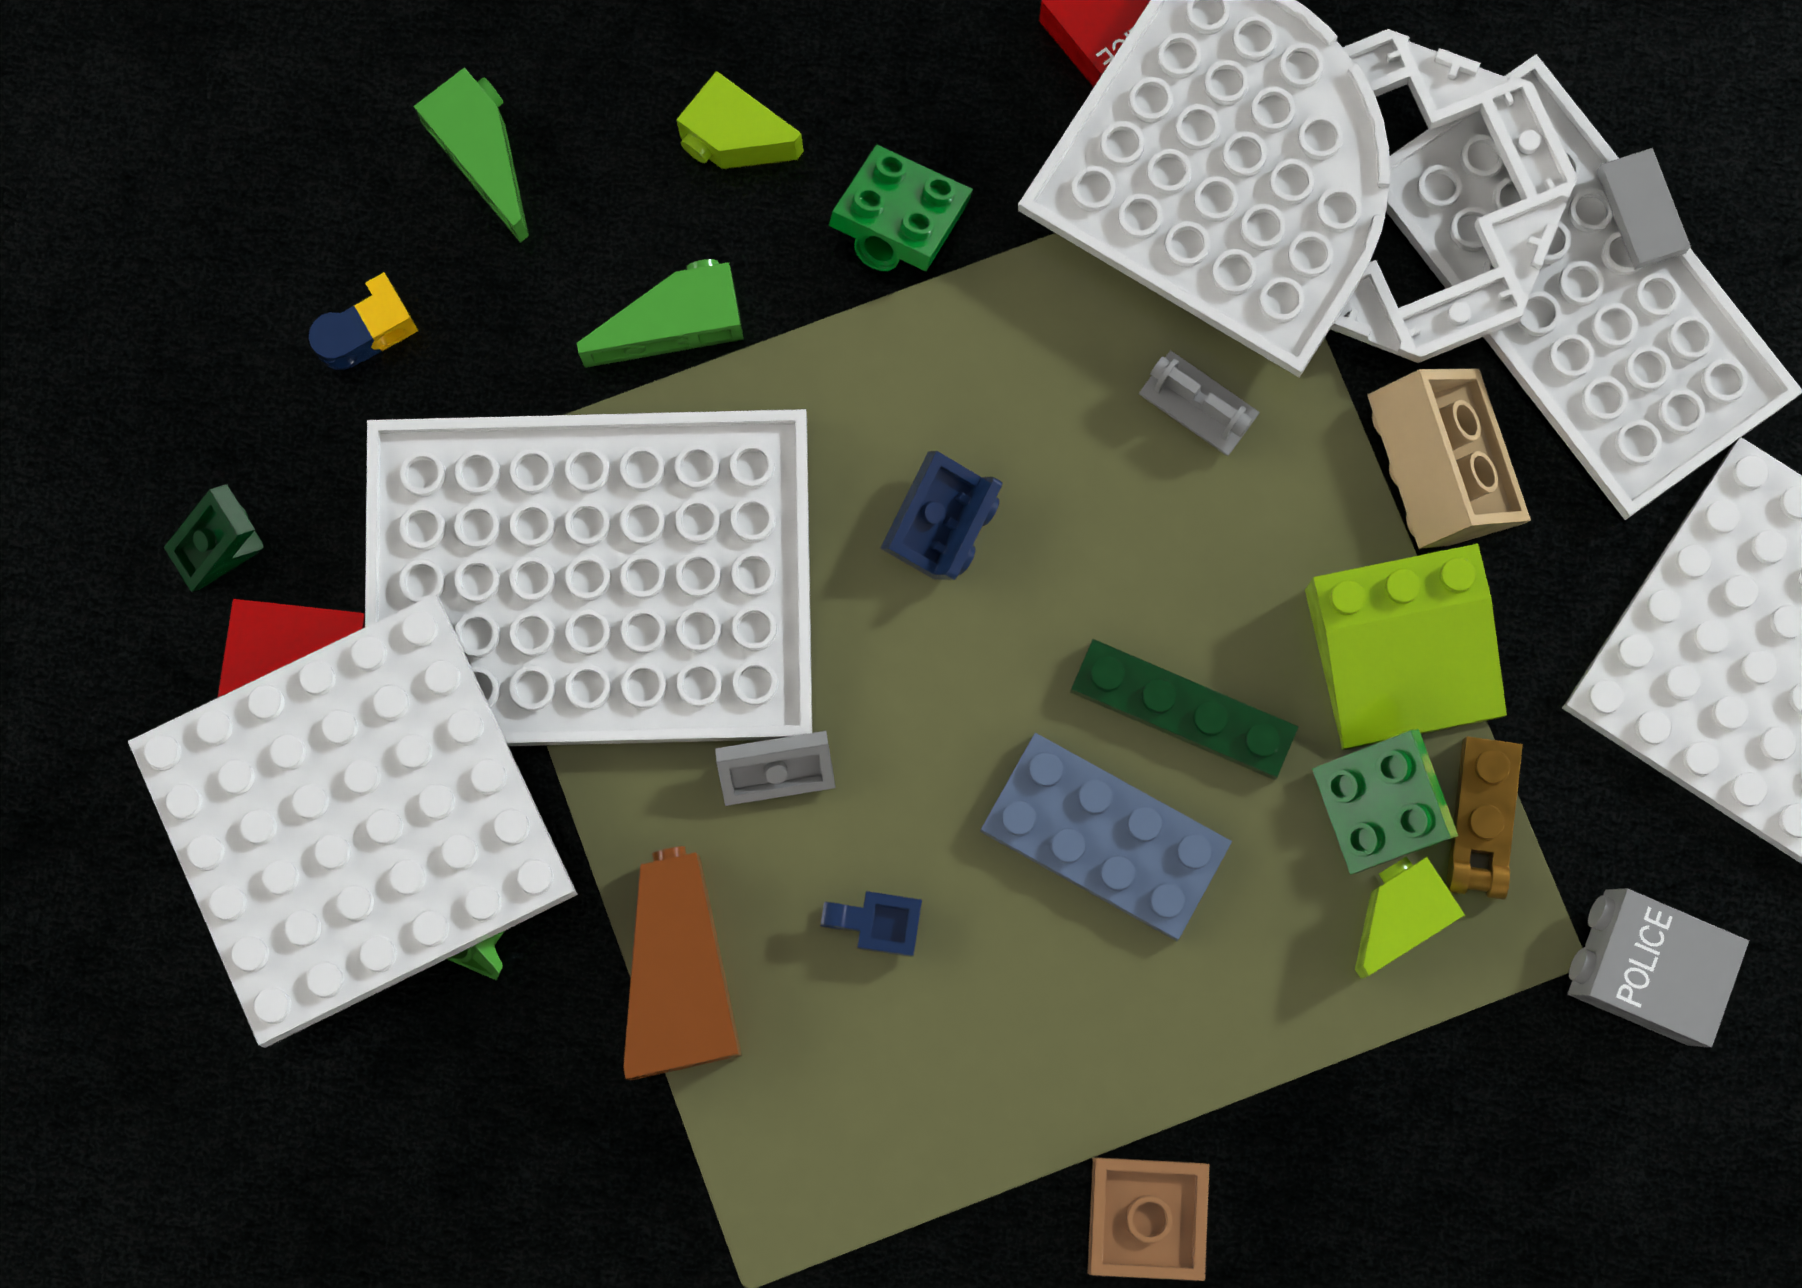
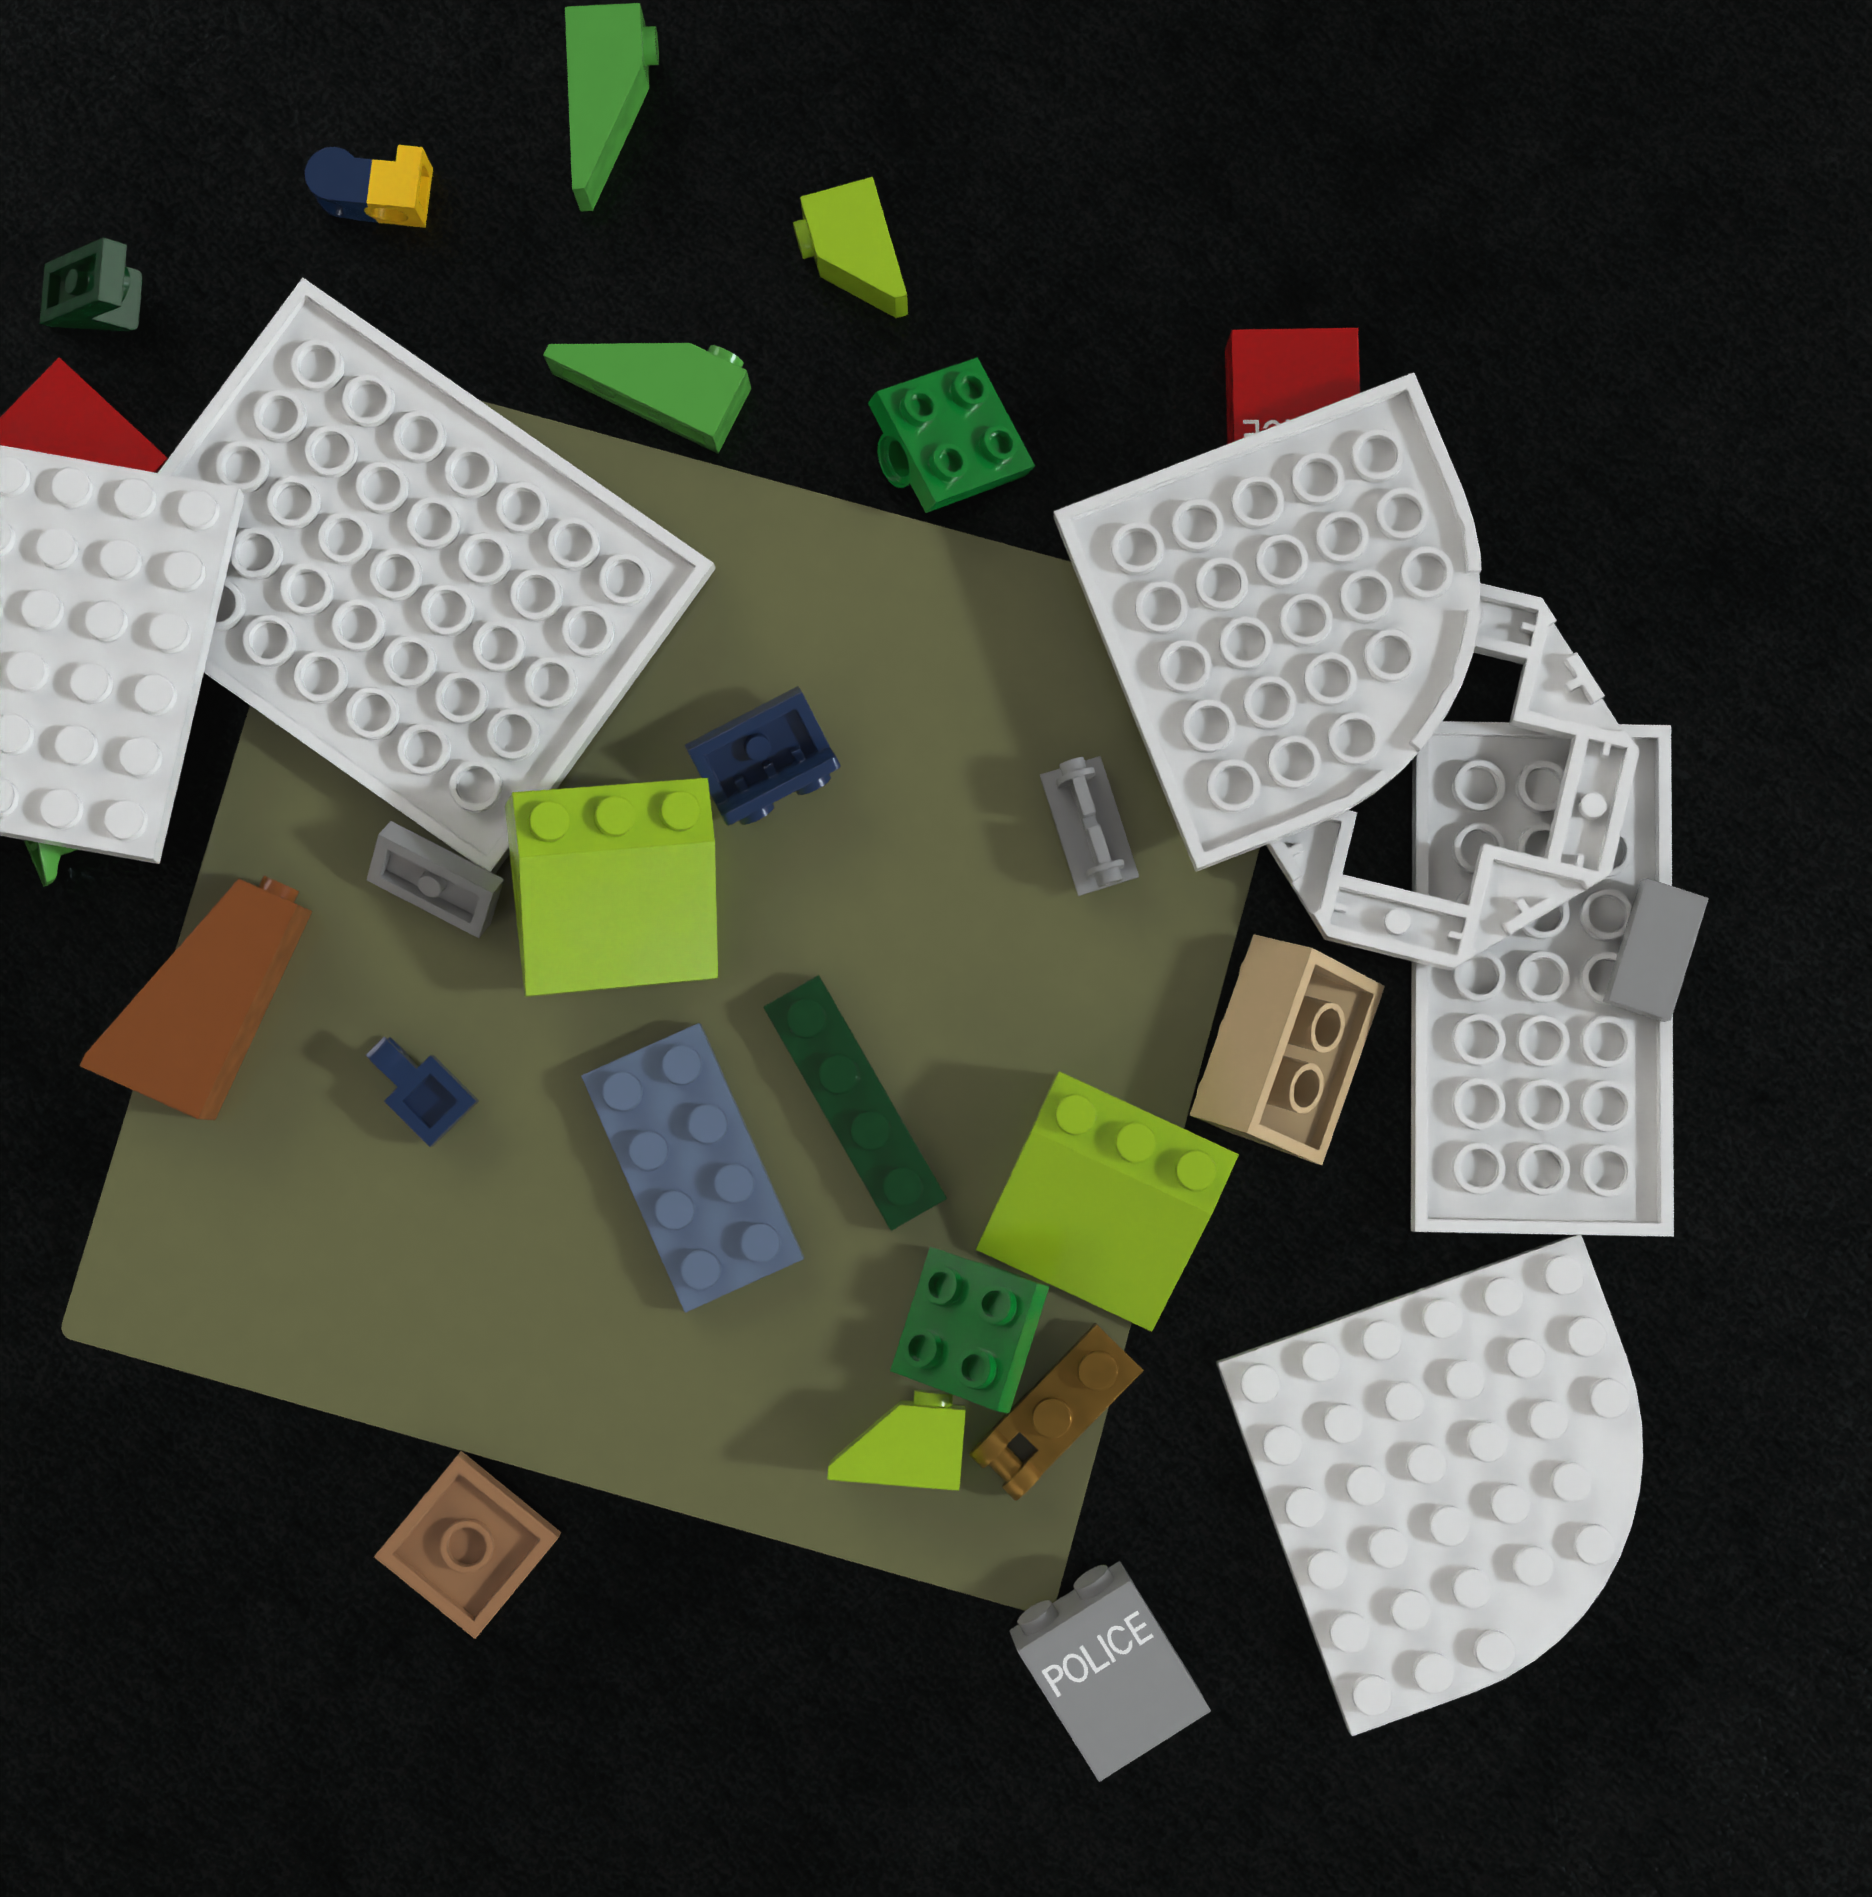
camera: 35 degrees right, 5 degrees up
none -> lime slope [505,778,718,997]

